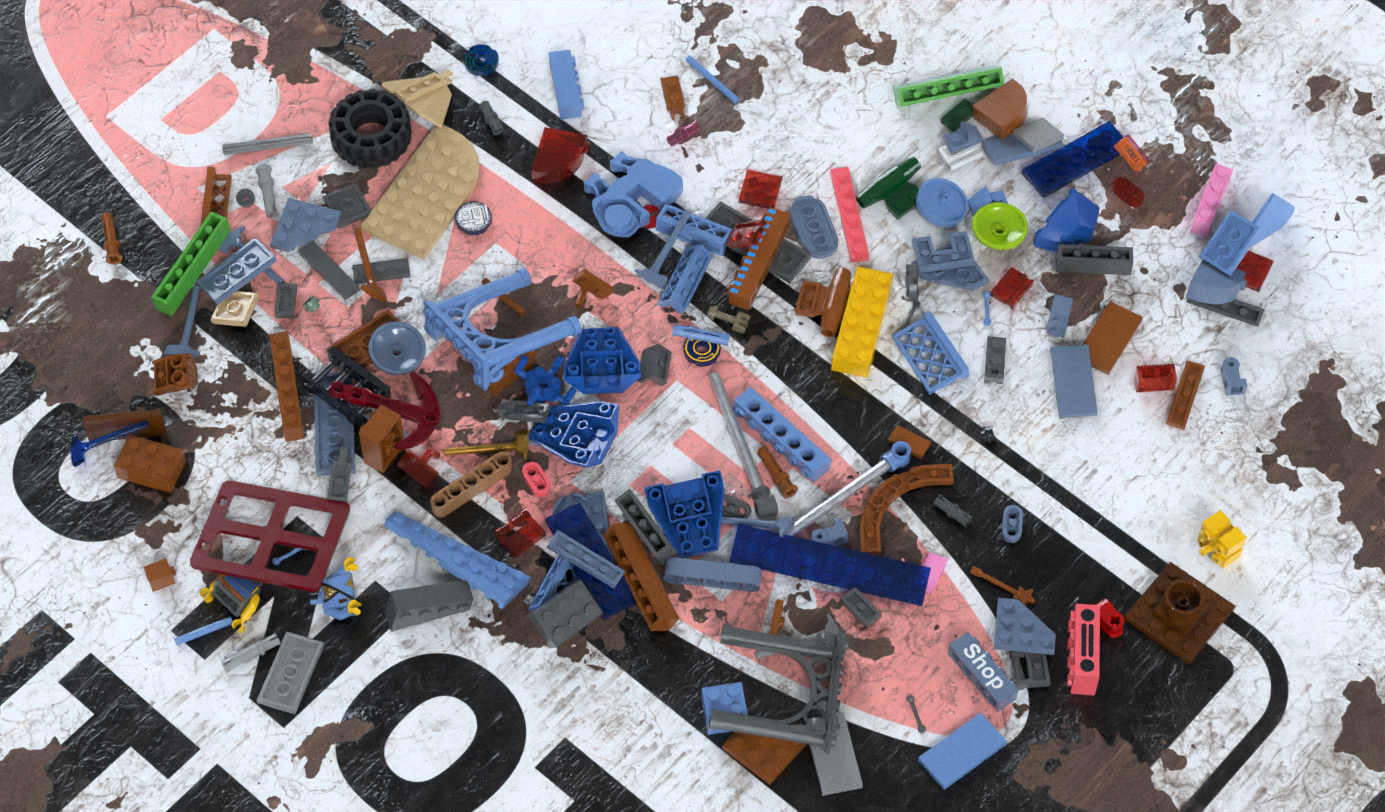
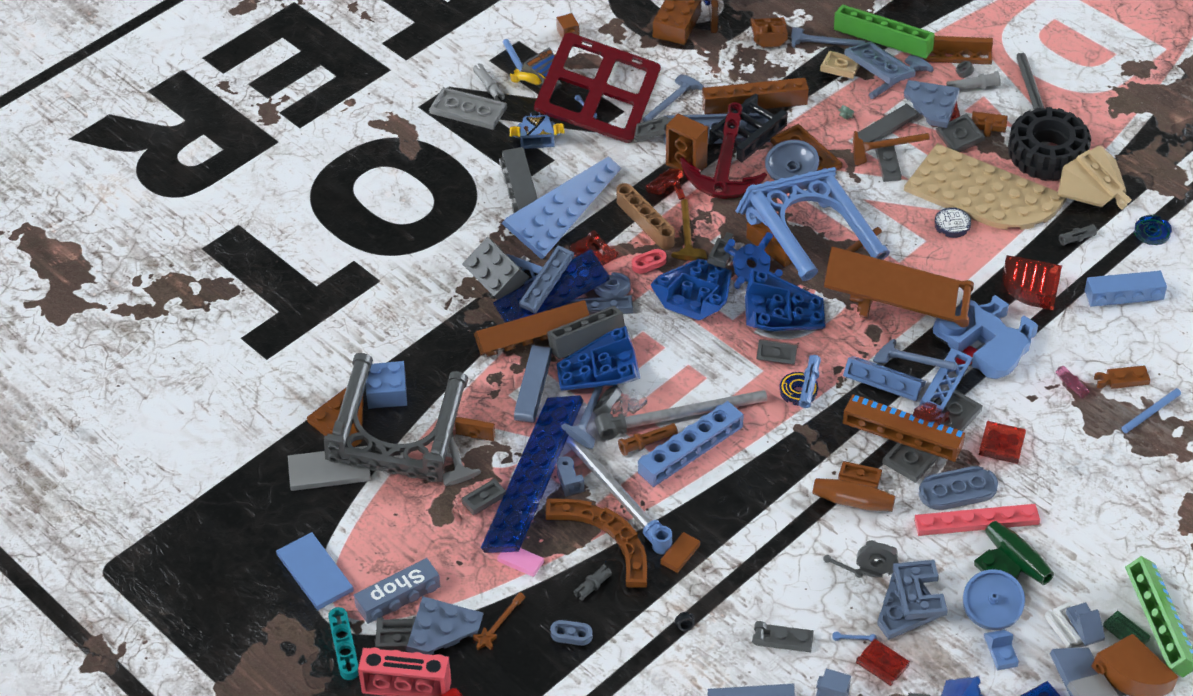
camera: 95 degrees right, 10 degrees down
dark grey plate [275,283,298,319] -> none
dark tan hinge [707,305,750,333] -> none
yellow brick [831,266,894,378] -> none
medium blue fence [891,311,969,395] -> none
dark grey hinge [906,695,926,734] -> none
lime dish [972,202,1028,250] -> none
none -> teal beam [328,607,359,680]
none -> sand blue piece [643,74,704,122]
none -> dark orange flag [824,247,974,327]
none -> dark orange plate [972,111,1008,137]

